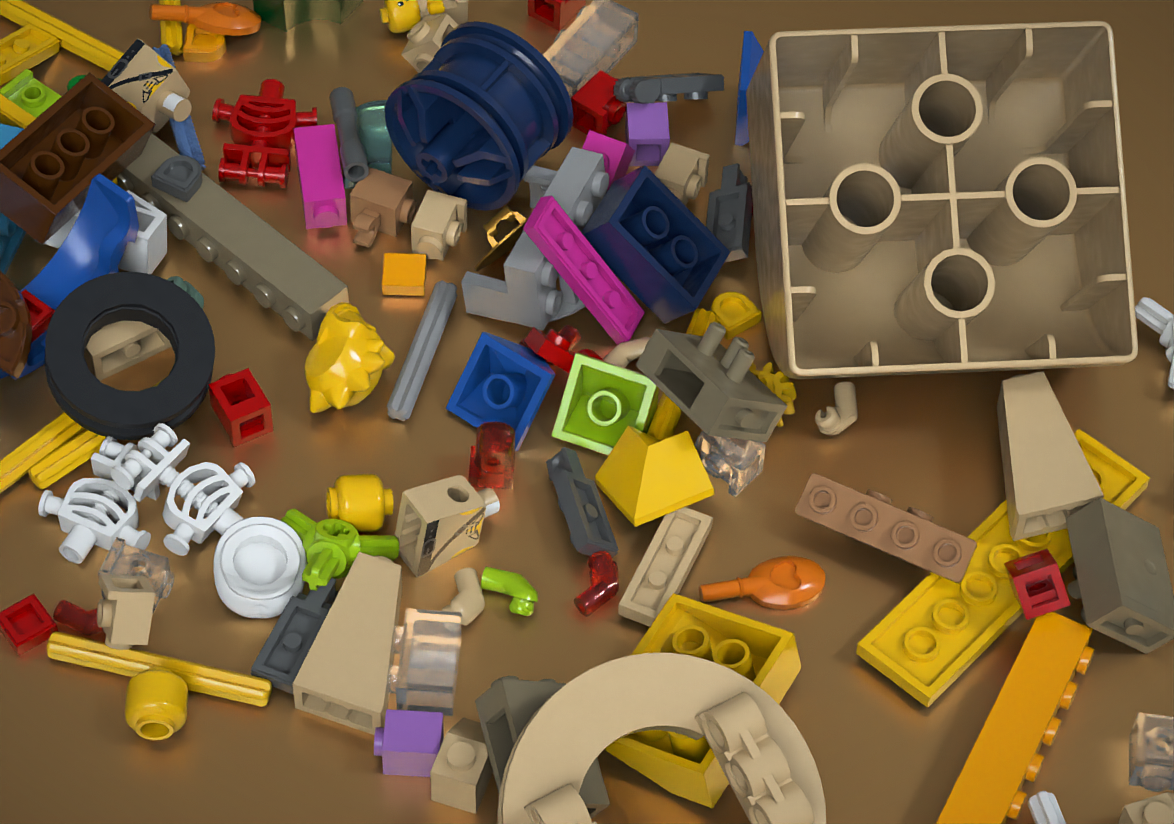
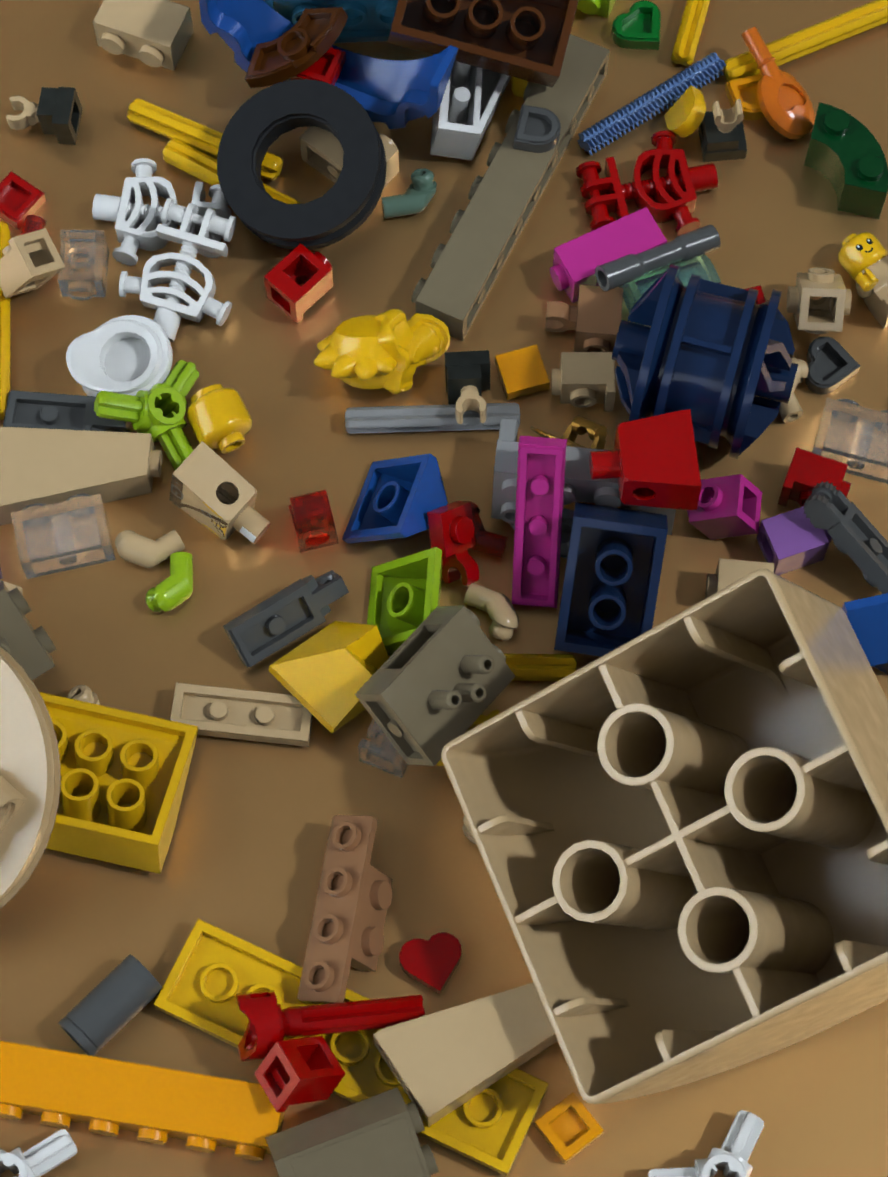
camera: 75 degrees right, 15 degrees up
tan torso [101,38,192,133] -> none
clear red arm [574,551,619,617] -> none
orange piece [699,556,826,610] -> none
none -> dark grey pin [58,954,162,1056]
none -> red piece [236,990,425,1061]
none -> red tile [399,932,462,995]
none -> pearl dark grey piece [445,350,490,424]
none -> light orange tile [534,1092,604,1164]
none -> red torso [589,409,702,510]
none -> yellow tile [664,85,706,137]
none -> pearl dark grey piece [698,99,747,162]

